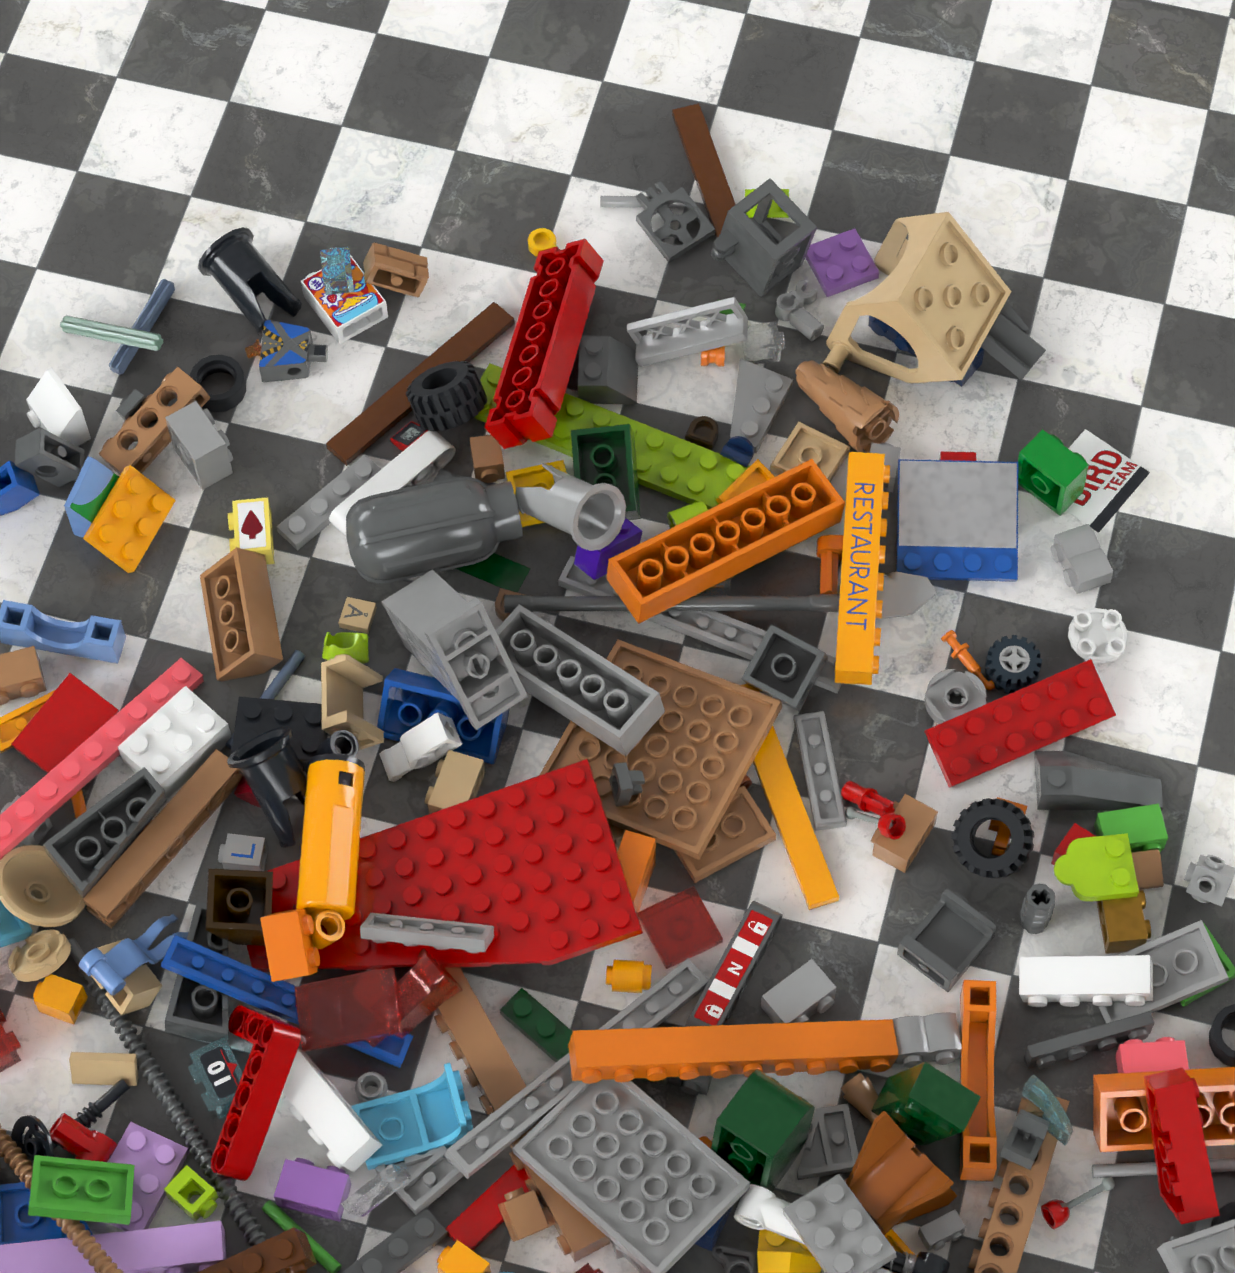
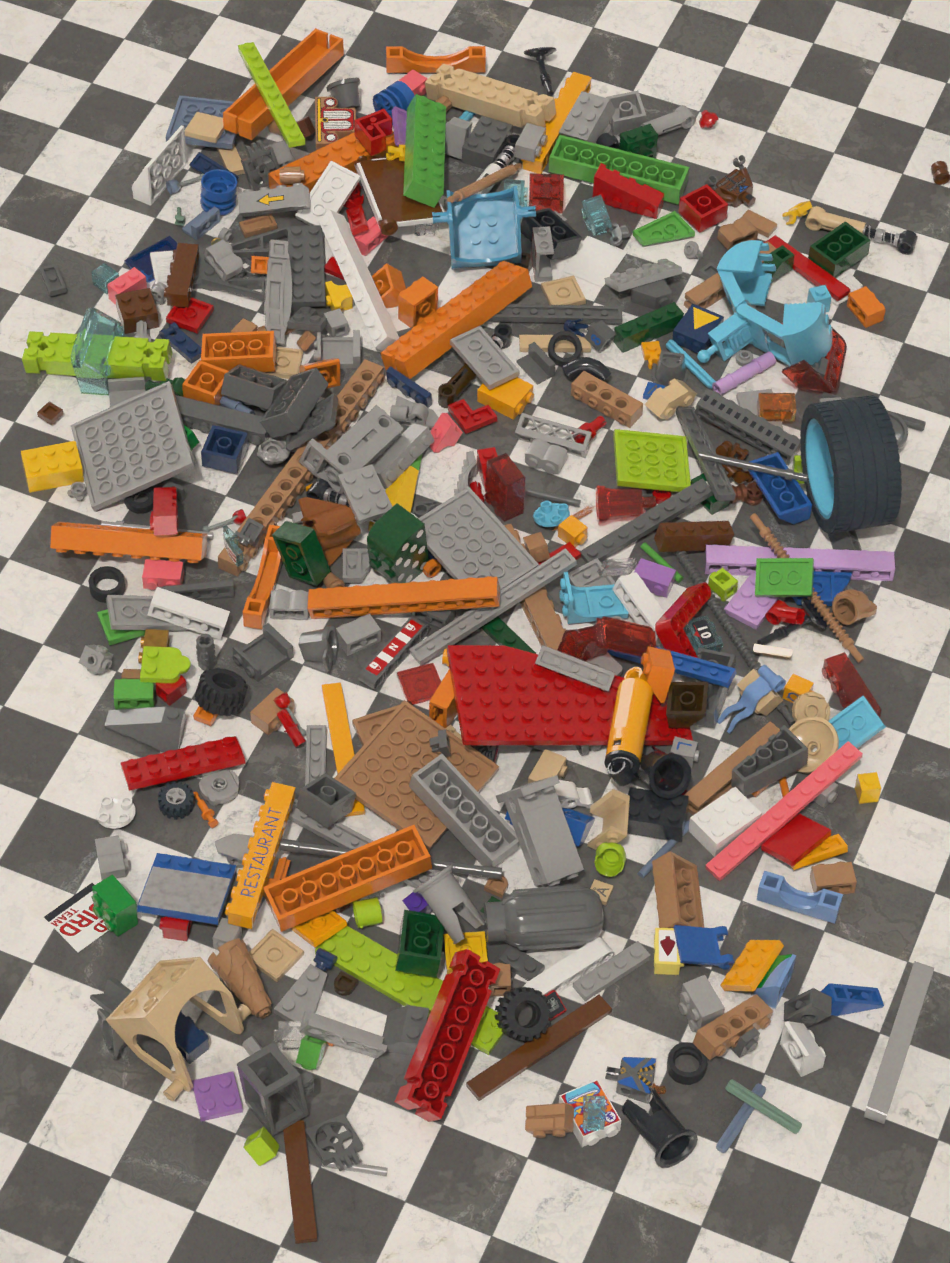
camera: 175 degrees left, 10 degrees down
yellow tile [528,228,556,256] -> none
none -> dark grey container [298,625,338,671]
none -> blue flag [673,925,734,970]

